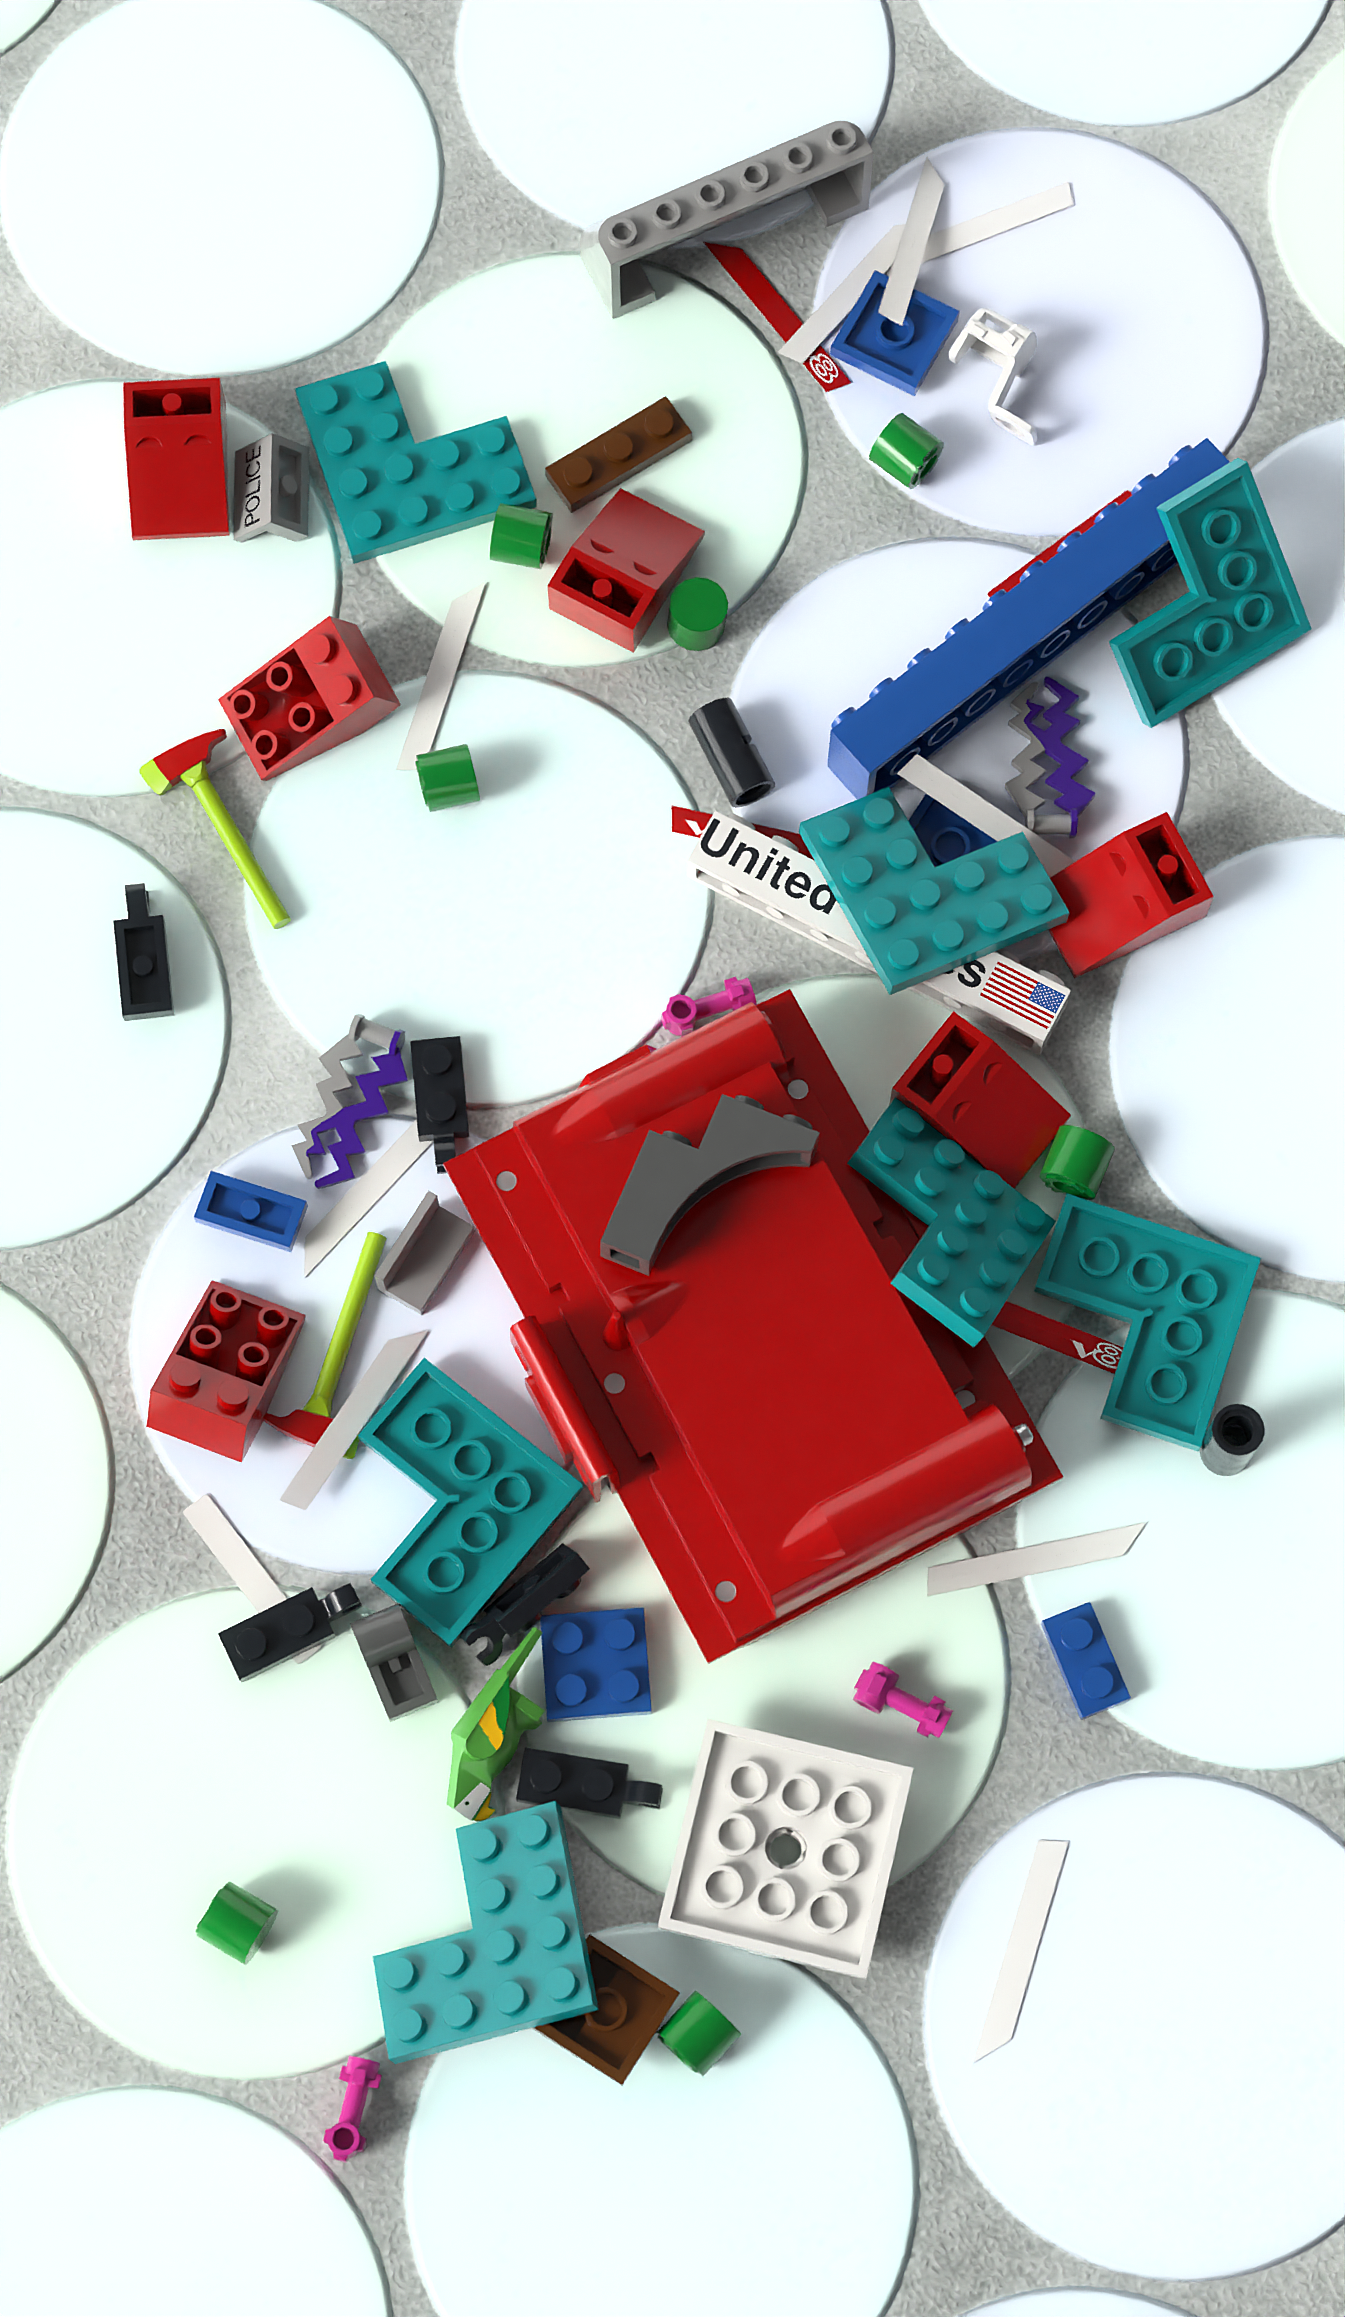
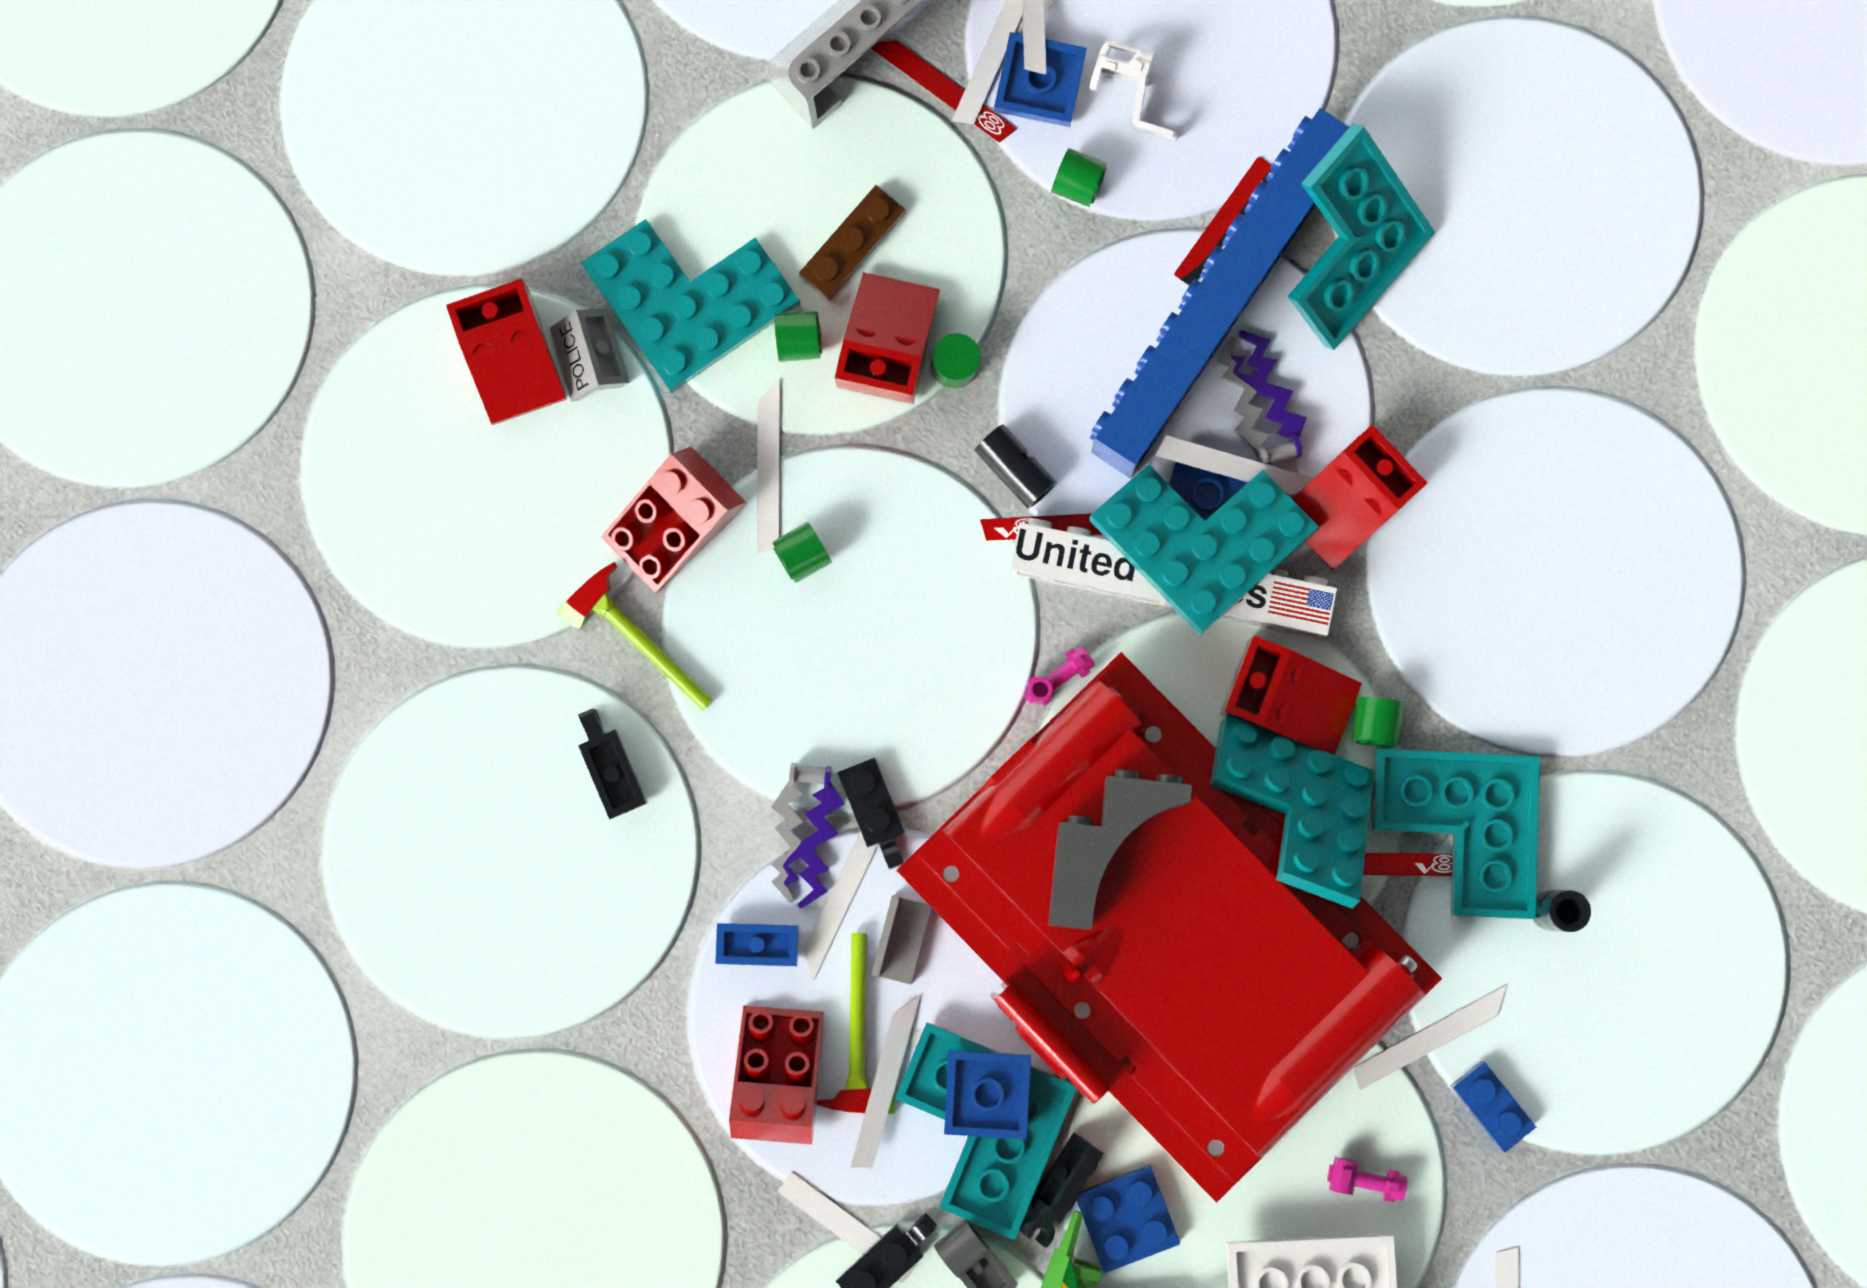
camera: 10 degrees left, 10 degrees up
none -> blue plate [944,1050,1031,1139]

